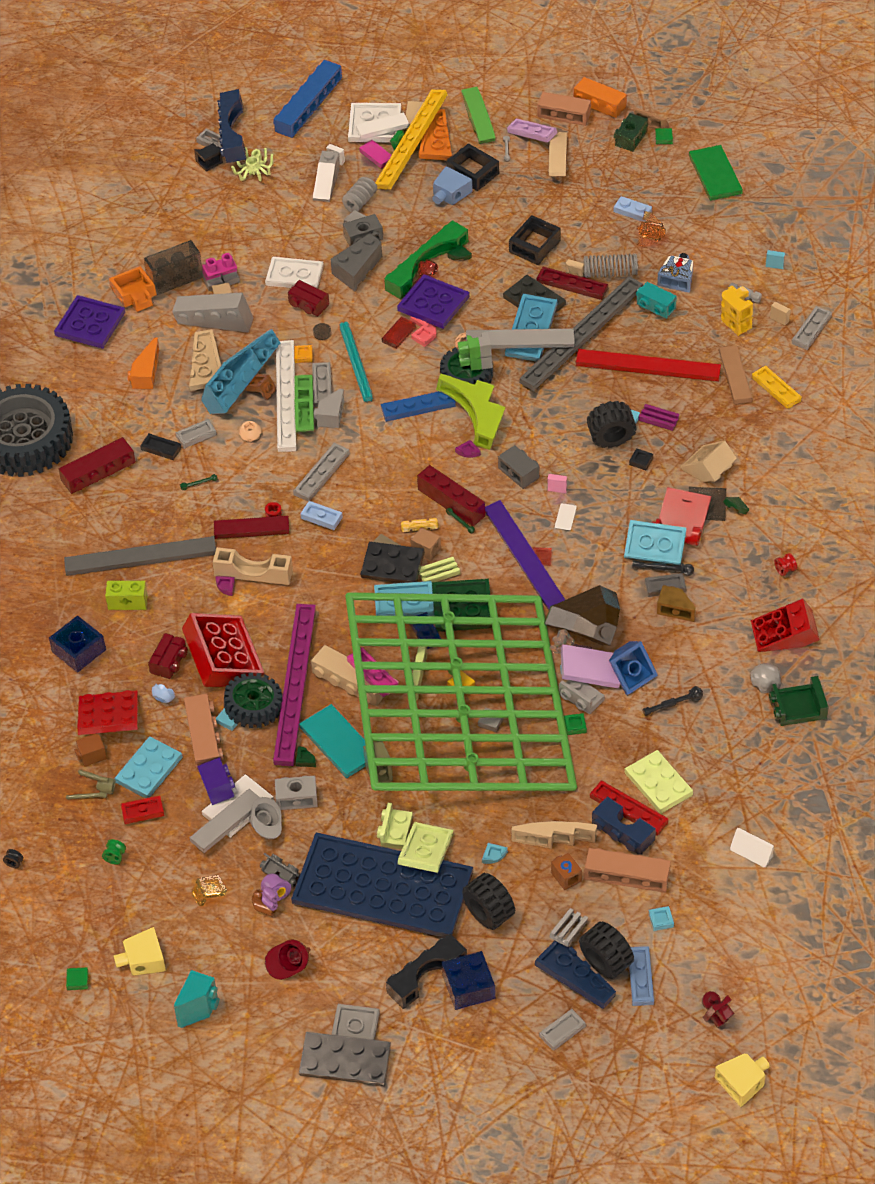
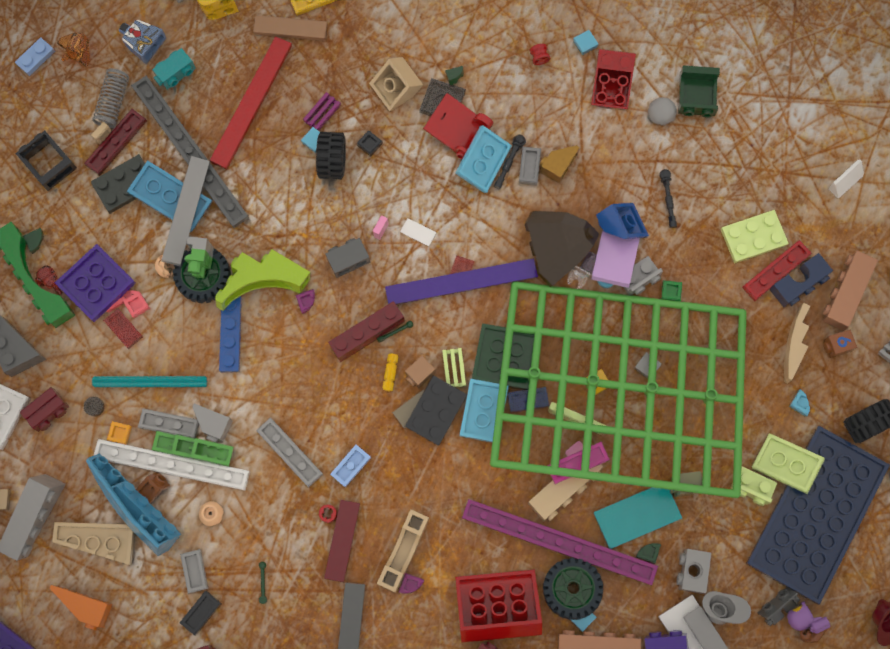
camera: 75 degrees left, 25 degrees up
none -> medium azure tile [573,30,599,55]

